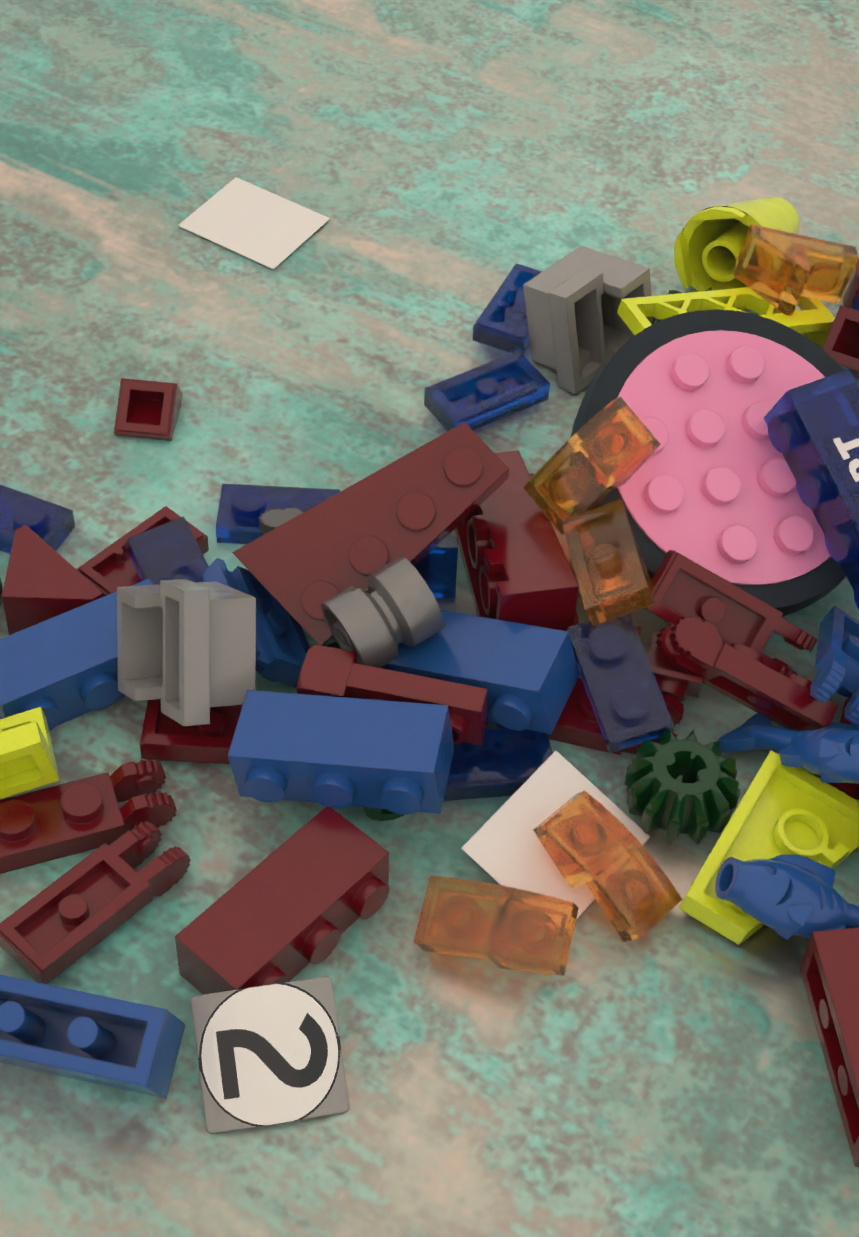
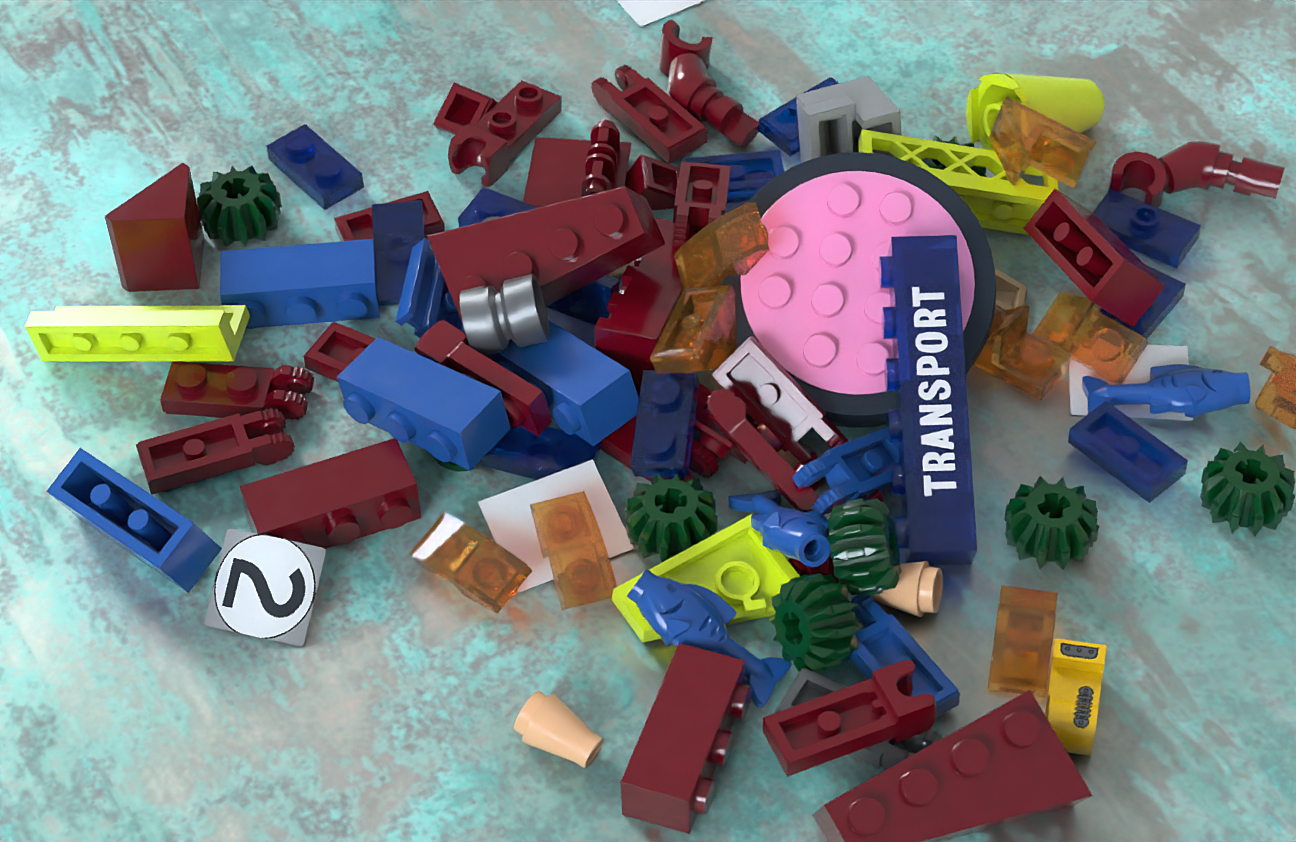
camera: 30 degrees right, 0 degrees up
dark red slope [1,524,103,635] -> none
light grey plate [117,579,256,726] -> none
none -> dark red plate [448,80,562,187]
none -> light nougat cone [513,691,604,769]
none -> dark red hinge [522,120,631,209]
none -> dark red hinge [591,64,707,163]
none -> dark red slope [625,154,680,211]
none -> dark red piece [658,19,761,147]
none -> dark red hinge [673,161,731,250]

